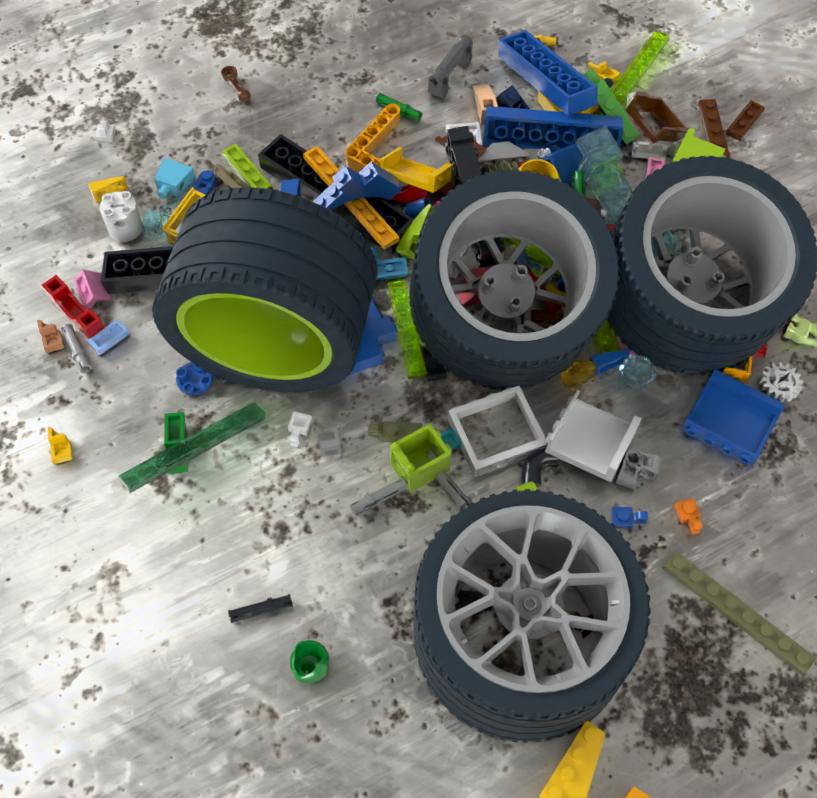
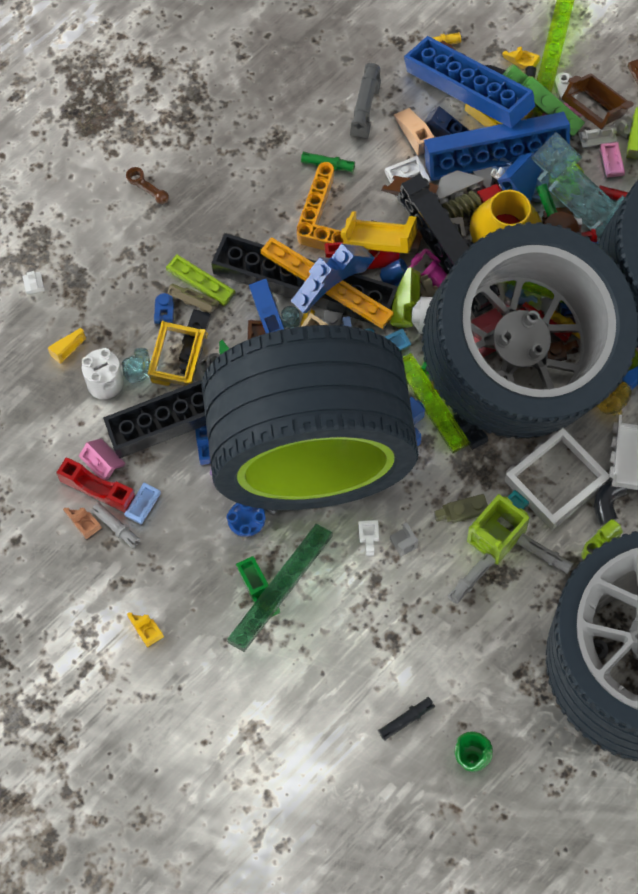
camera: 15 degrees left, 5 degrees up
medium azure torso [155,158,196,199] -> none

